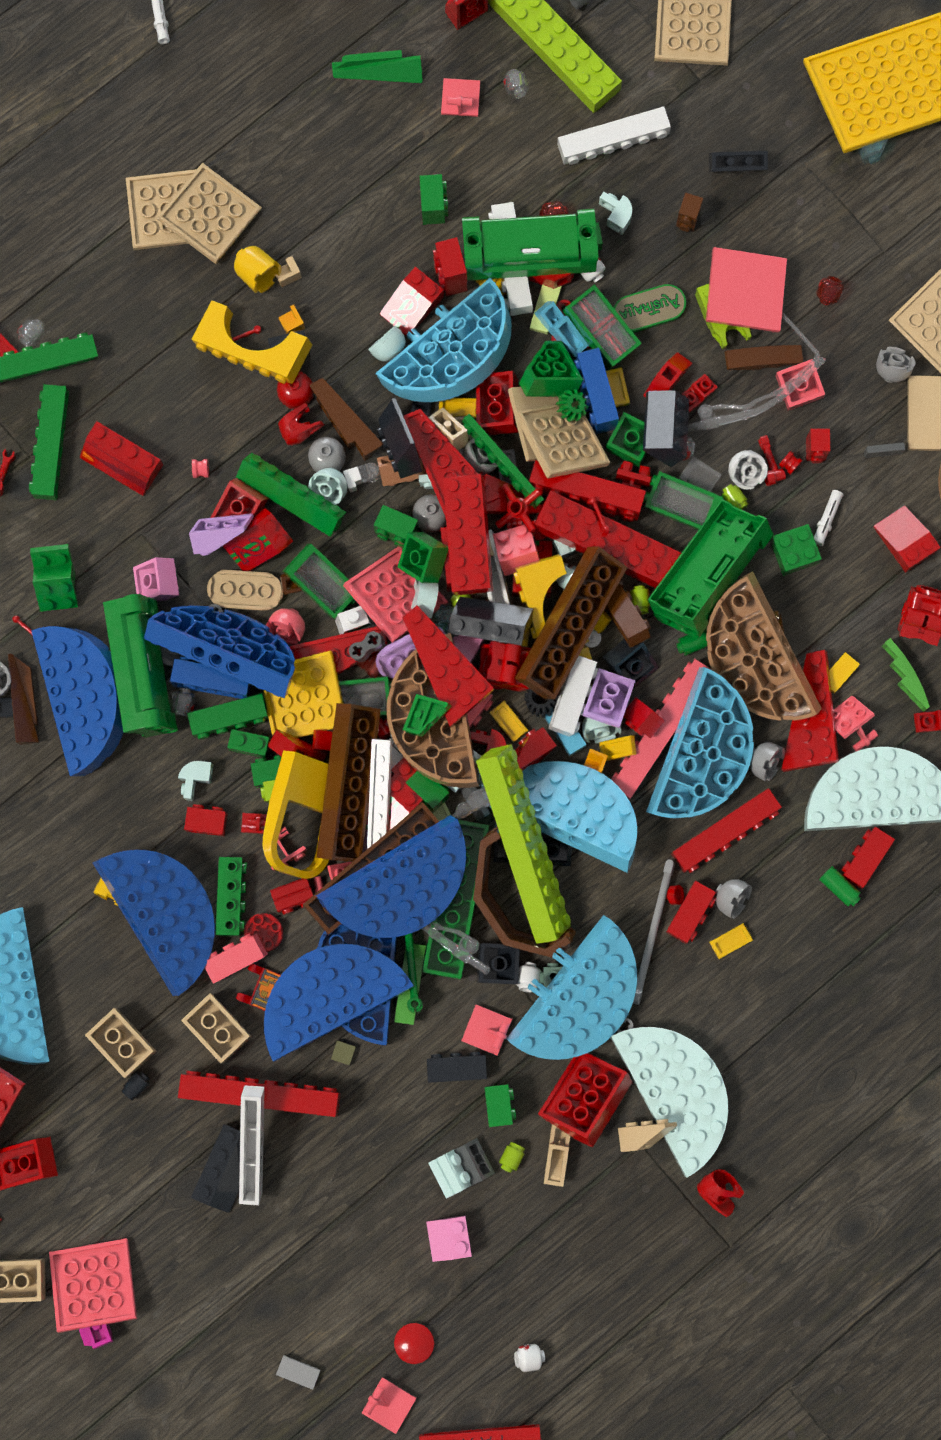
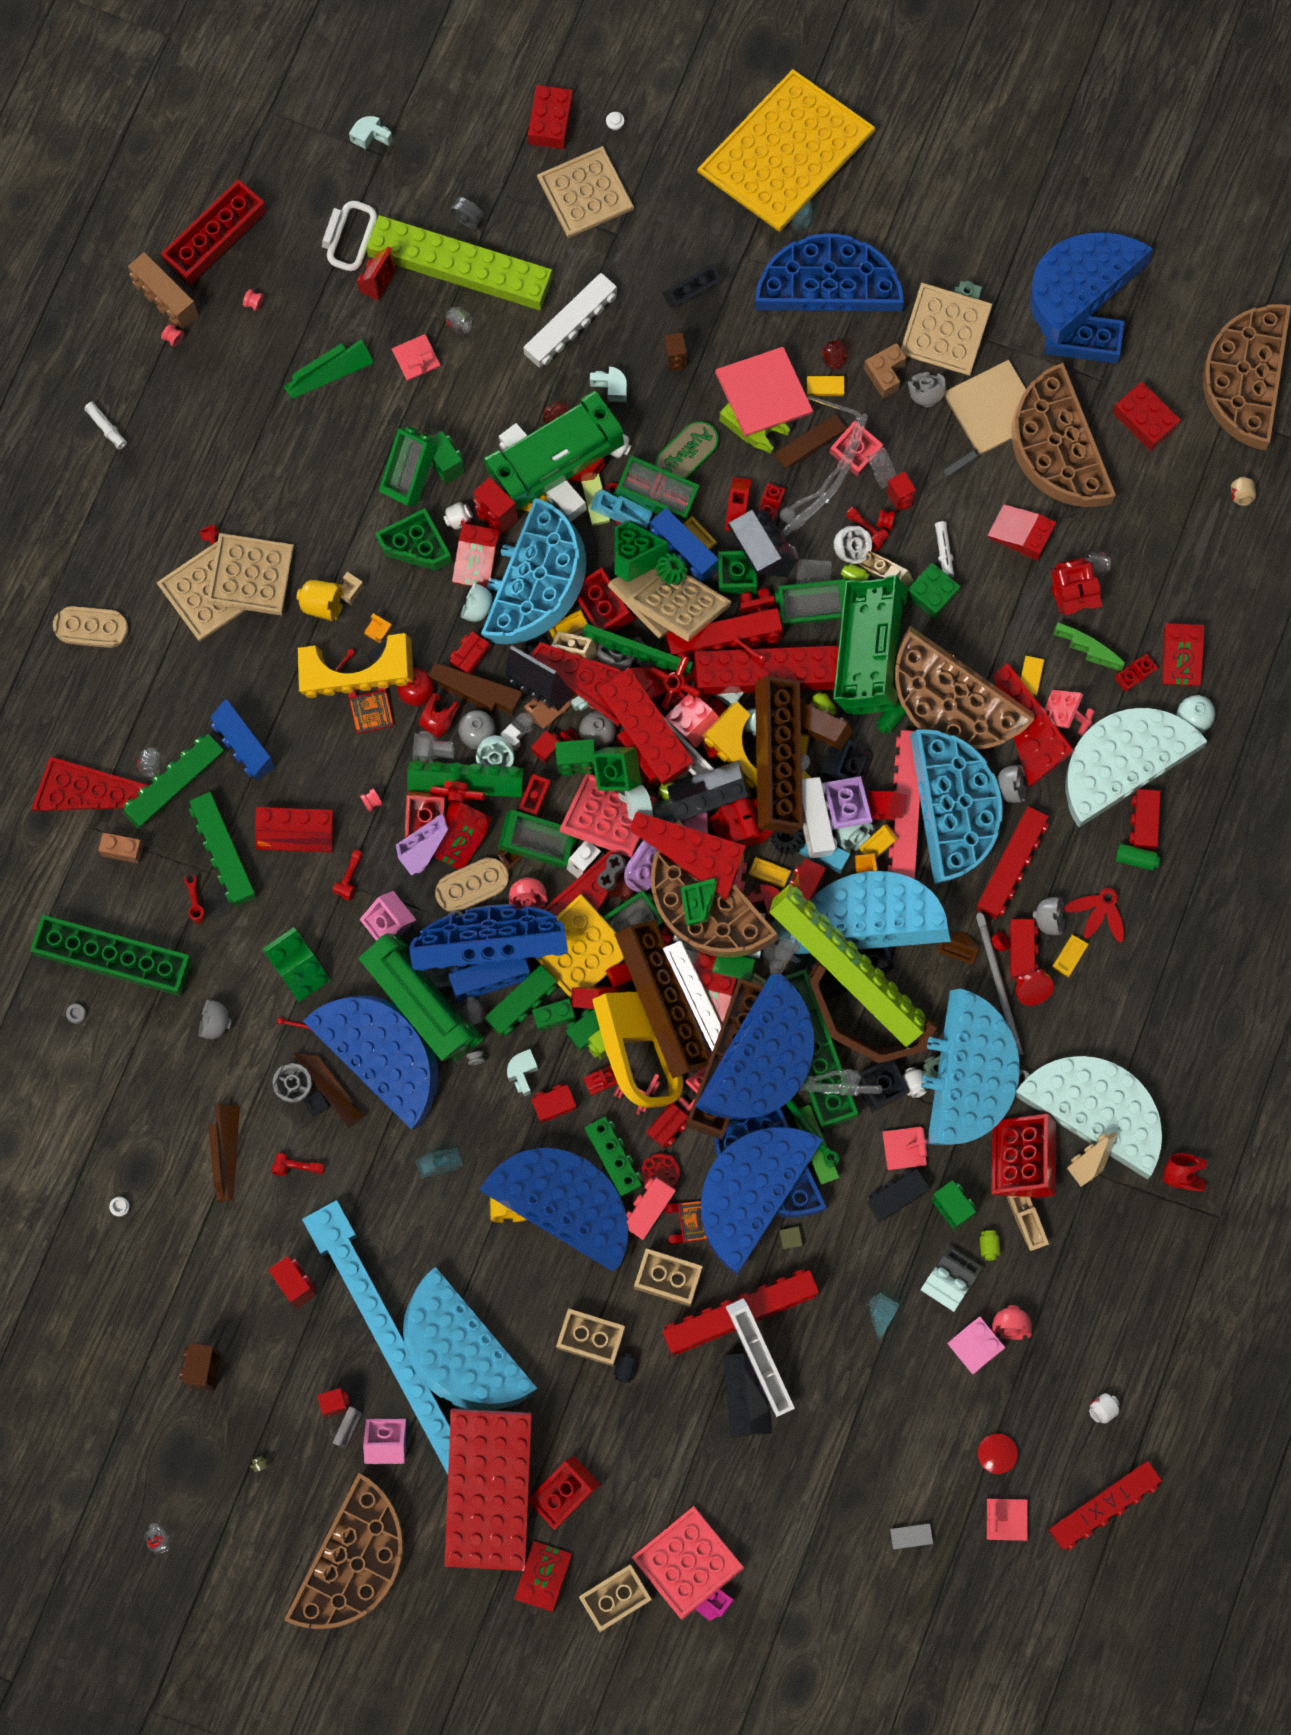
camera: 30 degrees left, 5 degrees down
none -> tan tile [53,606,129,648]
none -> red tile [199,525,219,544]
none -> blue slope [210,699,275,781]
none -> red brick [333,849,363,901]
none -> flag [348,688,394,734]
none -> green brick [375,508,452,571]
none -> green piece [379,426,438,506]
none -> clear brick [412,731,454,763]
none -> clear light blue slope [415,1147,464,1179]
none -> red bar [430,781,486,805]
none -> white head [444,502,473,530]
none -> red brick [449,632,491,675]
none -> light grey bush [466,1051,485,1066]
none -> red brick [518,774,551,817]
none -> red brick [531,731,560,764]
none -> red slope [560,728,581,742]
none -> blue brick [755,233,904,312]
none -> yellow tile [807,376,844,396]
none -> tan slope [855,551,914,588]
none -> medium nougat brick [864,343,906,399]
none -> clear slope [867,447,897,489]
none -> clear light blue slope [868,1293,900,1341]
none -> reddish brown slope [937,932,979,965]
none -> coral cylinder [992,1305,1032,1340]
none -> red tile [1015,969,1054,1006]
none -> red plant [1063,888,1124,943]

